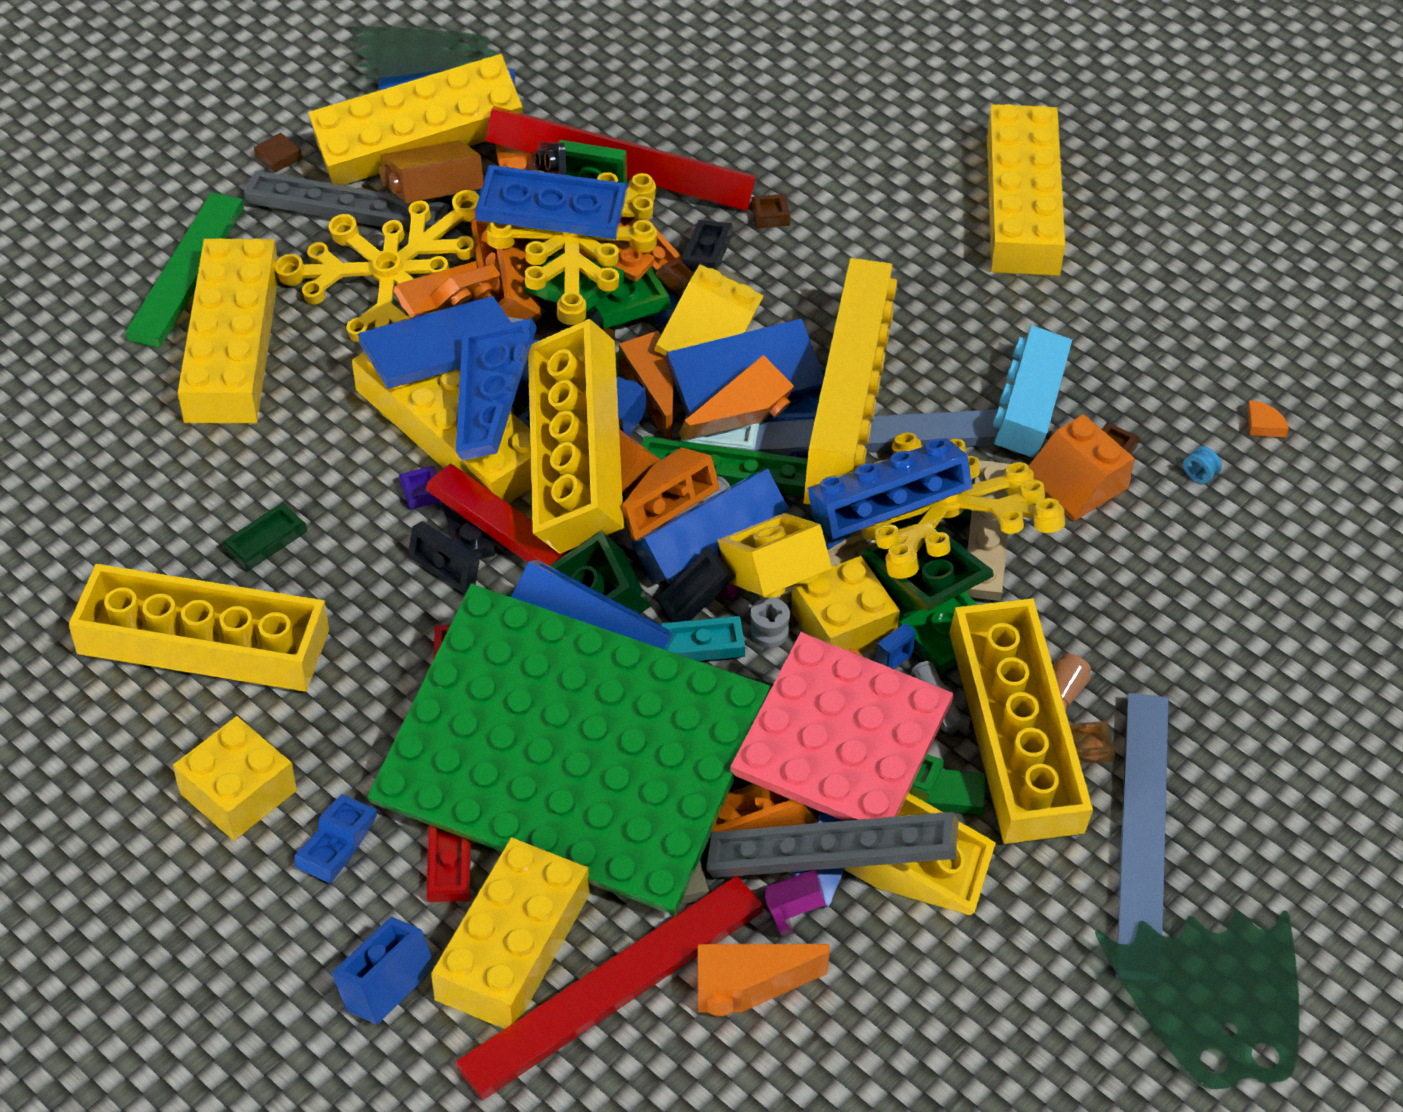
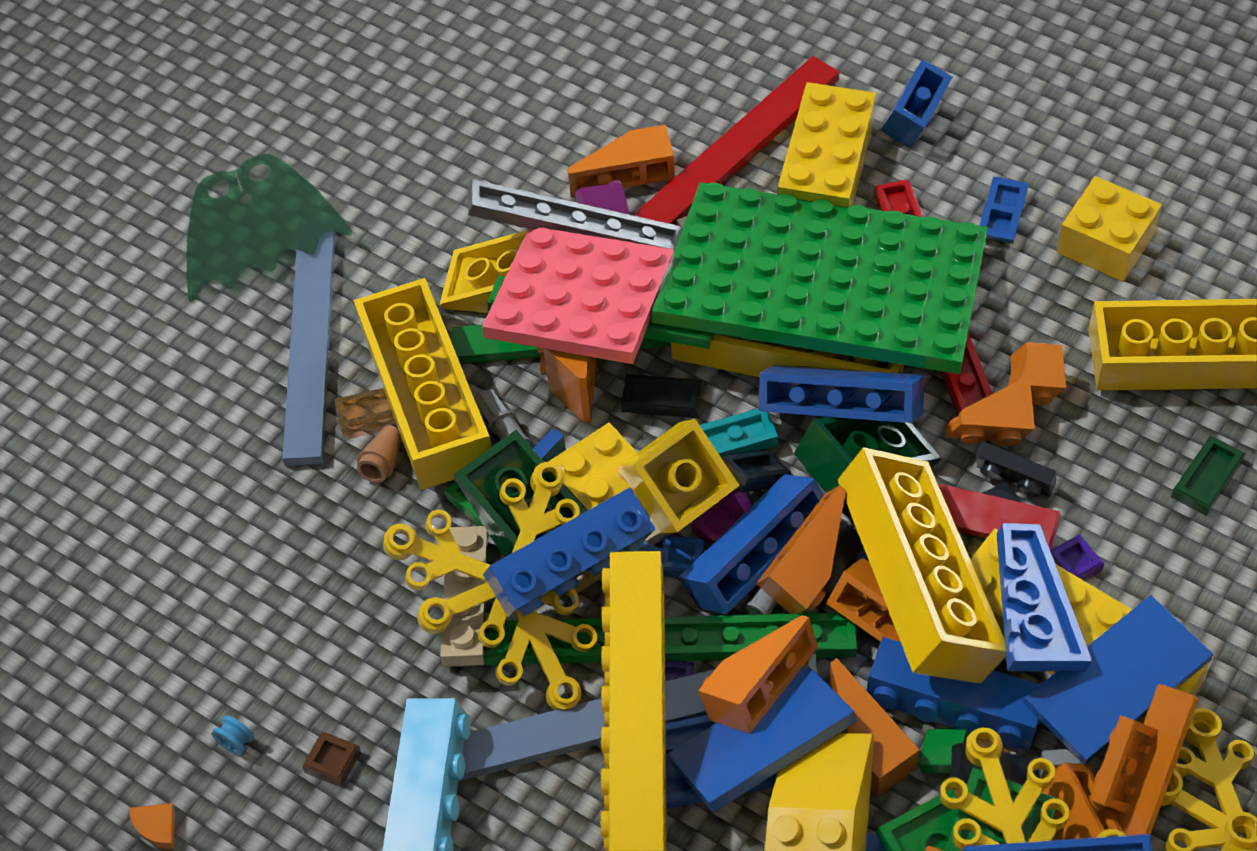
camera: 175 degrees right, 5 degrees up
orange slope [1029,414,1135,522] -> none
none -> orange arch [945,342,1066,446]

